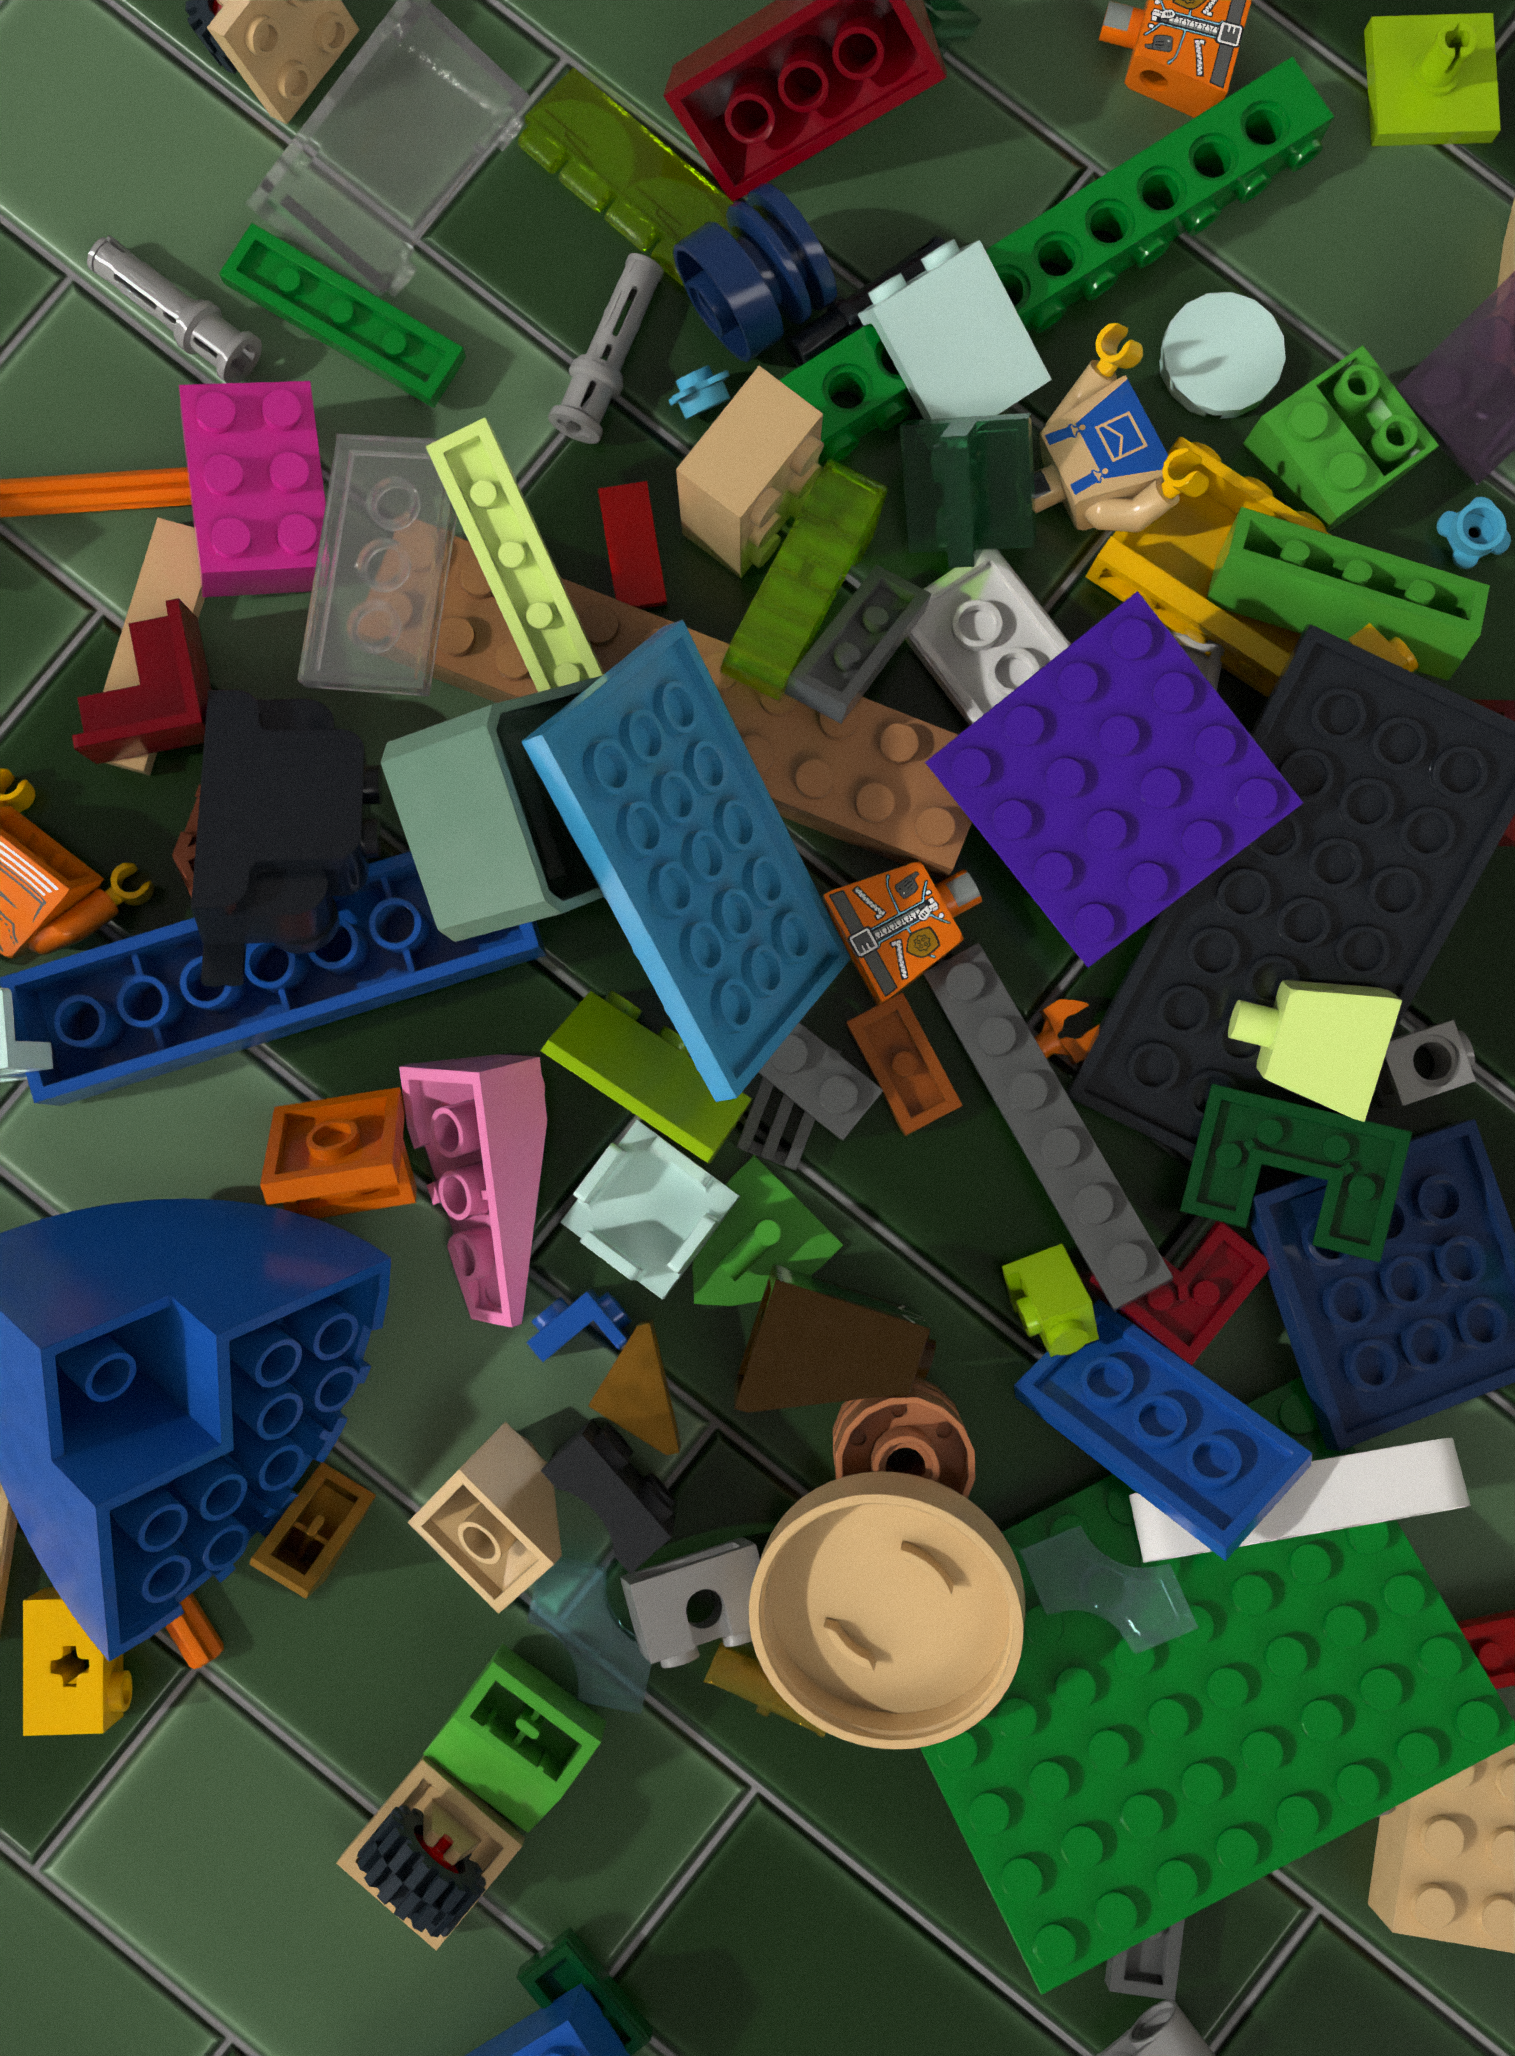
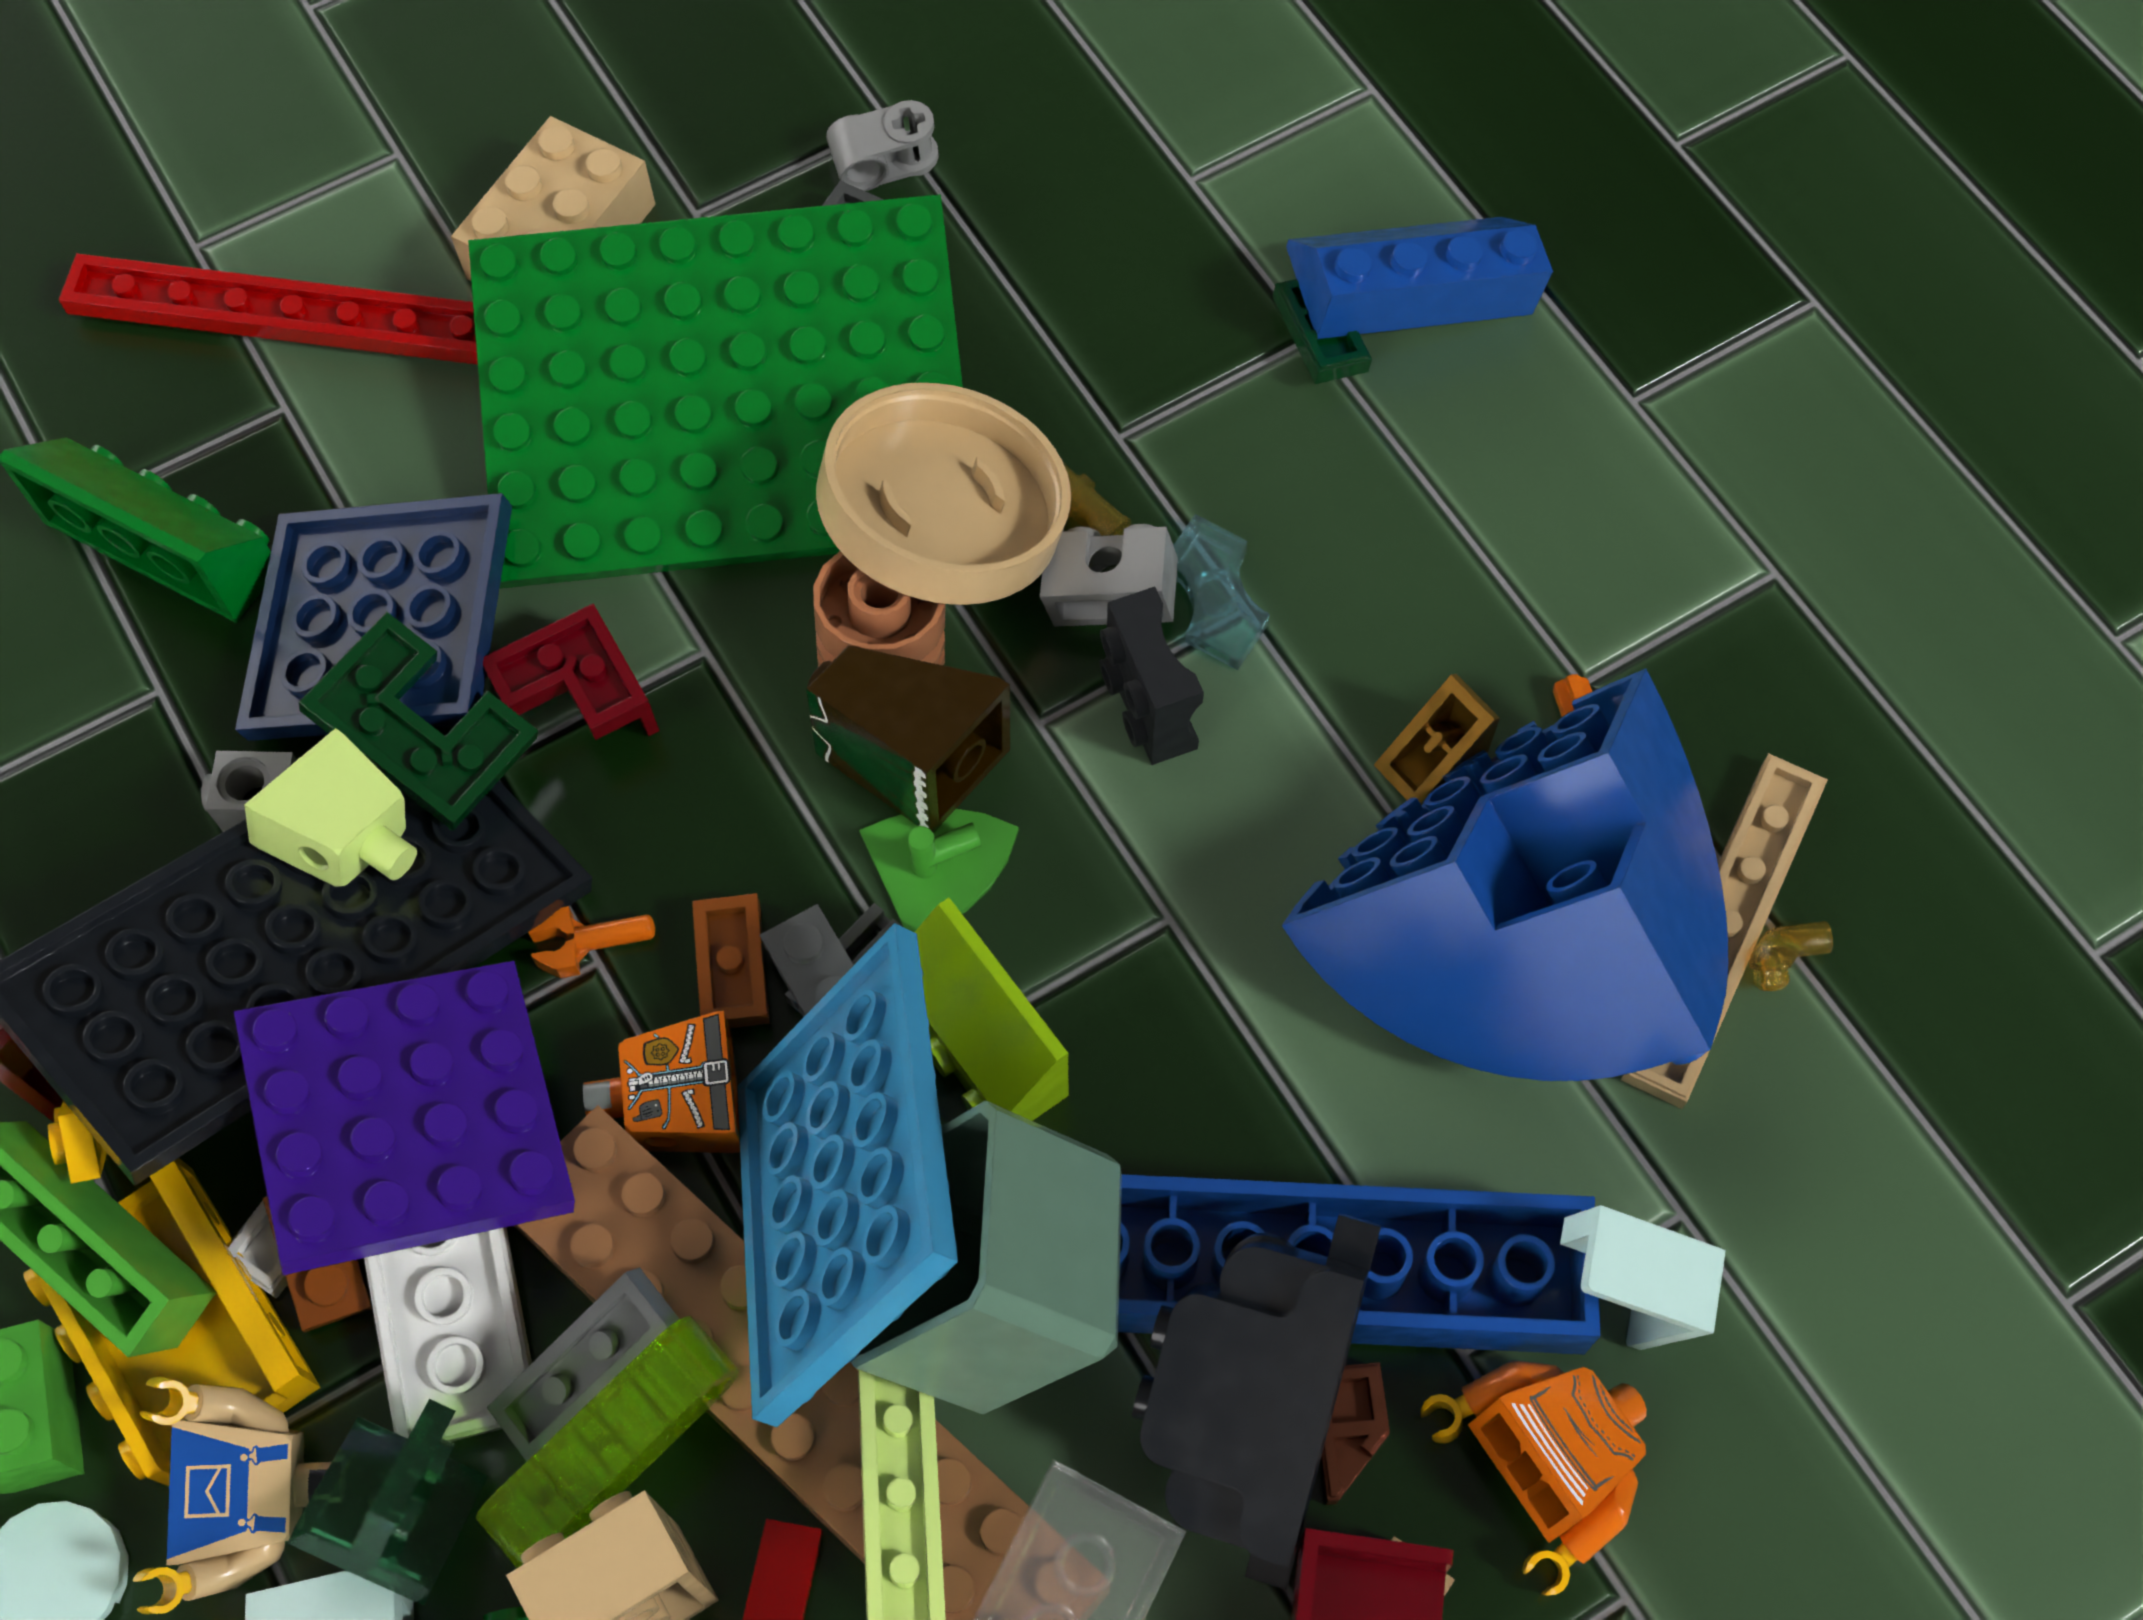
camera: 155 degrees left, 20 degrees down
yellow brick [23,1587,132,1736] -> none
orange bracket [260,1087,417,1219] -> none
plate [336,1755,525,1951] -> none
bright pink wedge [399,1054,547,1328] -> none
tan slope [407,1421,562,1614] -> none
bright green slope [423,1643,607,1833] -> none
blue bracket [526,1288,632,1362] -> none
light aqua panel [560,1120,740,1300] -> none
pearl gold slope [588,1319,681,1456] -> none
dark grey plate [923,943,1173,1312] -> none
lime brick [1002,1244,1099,1357] -> none
blue plate [1014,1299,1312,1561] -> none
clear light blue tile [1019,1525,1198,1654] -> none
white beam [1129,1438,1471,1563] -> none

